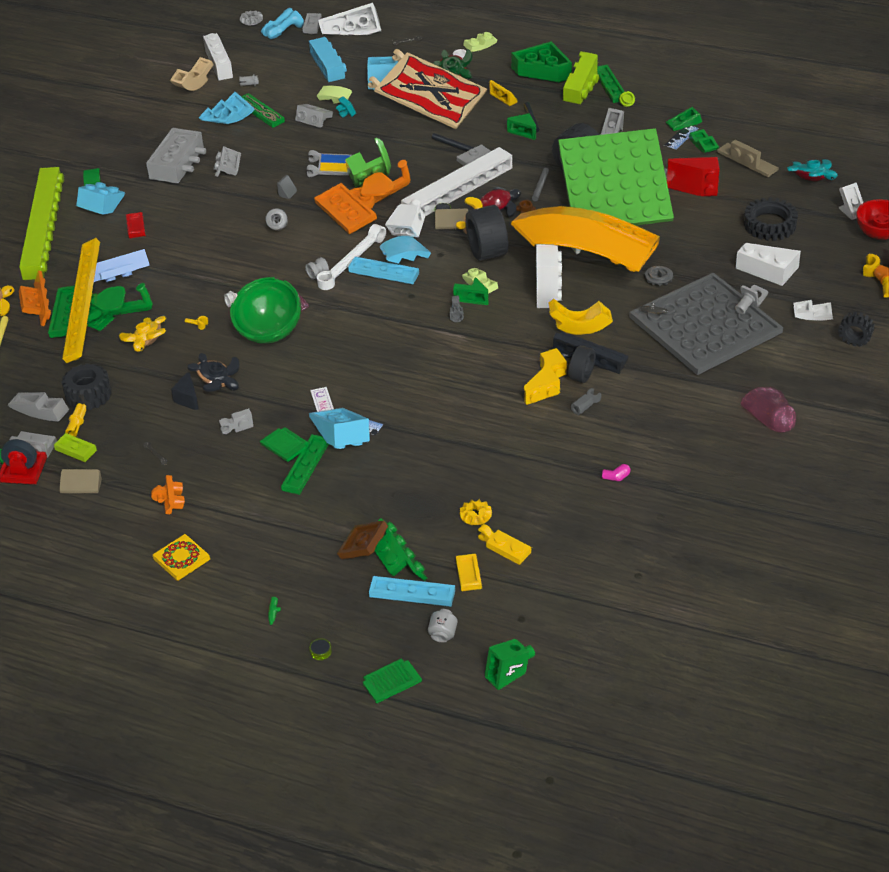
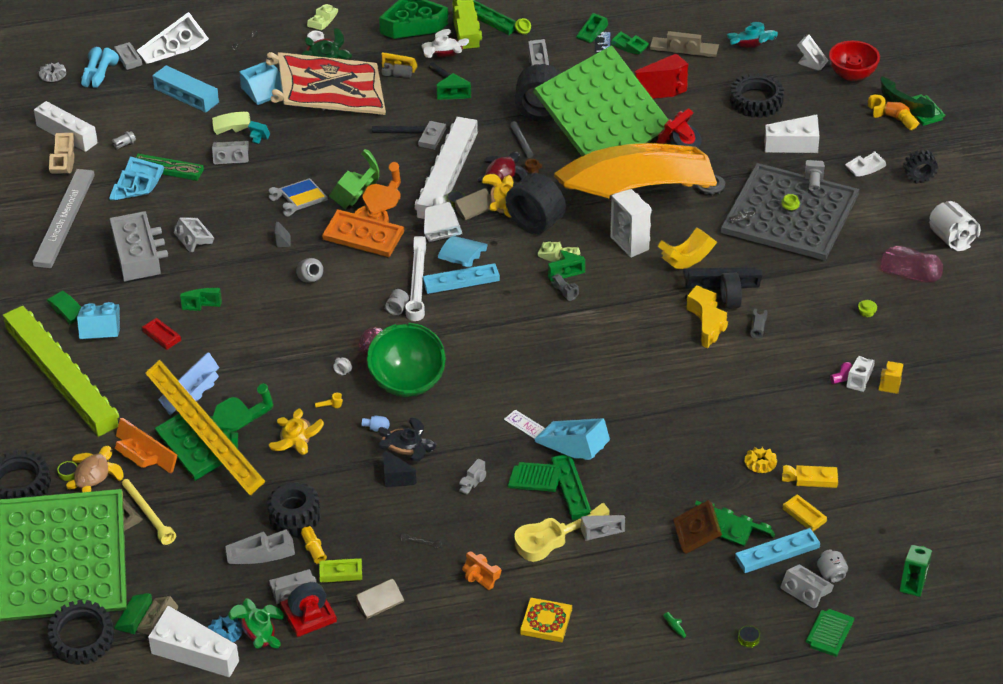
camera: 35 degrees left, 0 degrees up
none -> light grey tile [33,169,95,268]
none -> green slope [180,288,222,311]
none -> light blue cylinder [362,416,390,432]
none -> dark grey bar [382,63,412,79]
none -> white animal [422,29,469,58]
none -> light yellow piece [515,503,609,562]
none -> light grey slope [581,515,625,541]
none -> red plate [656,108,701,148]
none -> lime plate [781,194,800,210]
none -> light grey bracket [781,564,834,608]
none -> white leg [847,356,875,392]
none -> lime plate [858,300,877,317]
none -> yellow brick [879,361,903,394]
none -> white cylinder [929,201,981,251]

